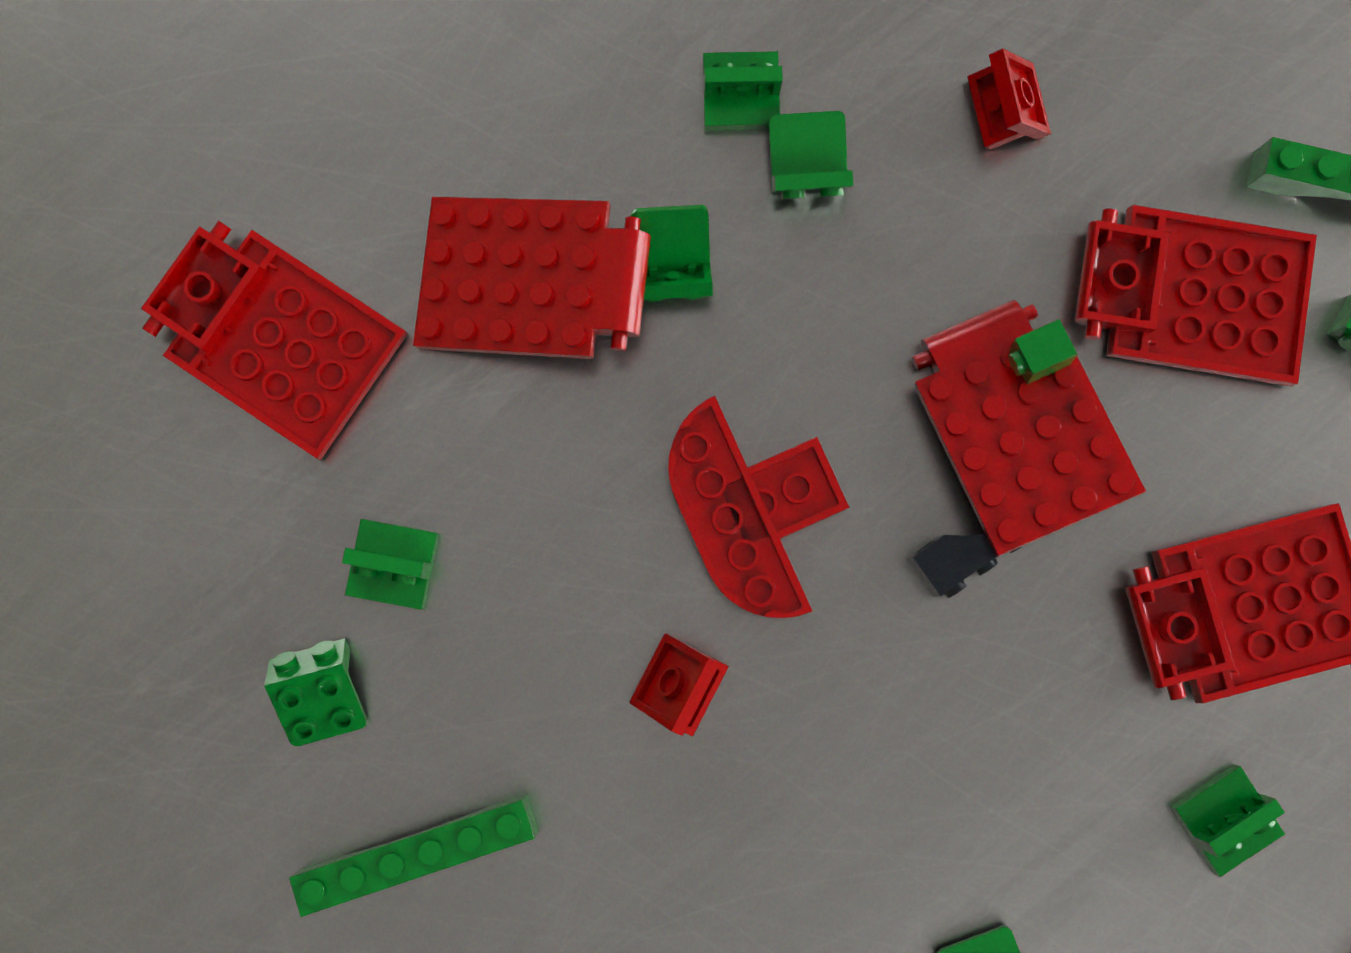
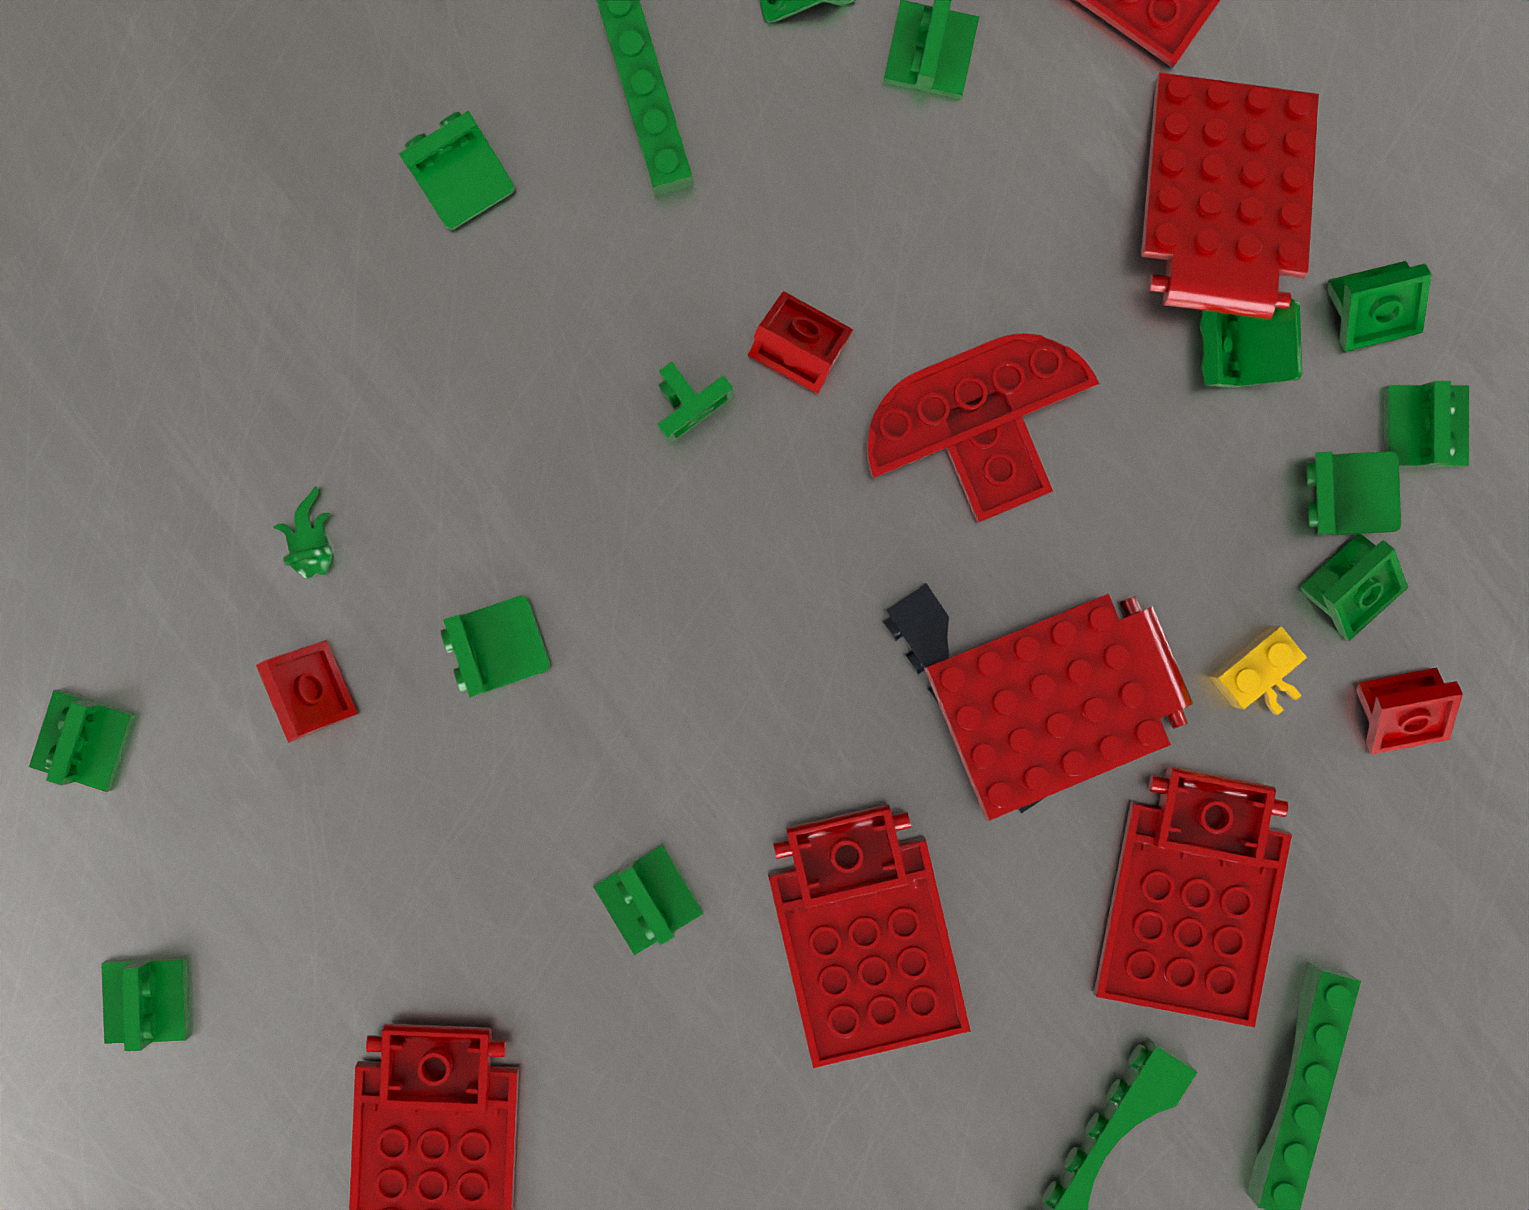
camera: 95 degrees right, 5 degrees up
green brick [1008,319,1078,384] -> none
none -> green bracket [657,361,734,444]
none -> yellow brick [1208,626,1307,715]
none -> green bracket [1301,534,1409,641]
none -> green bracket [1327,261,1432,352]

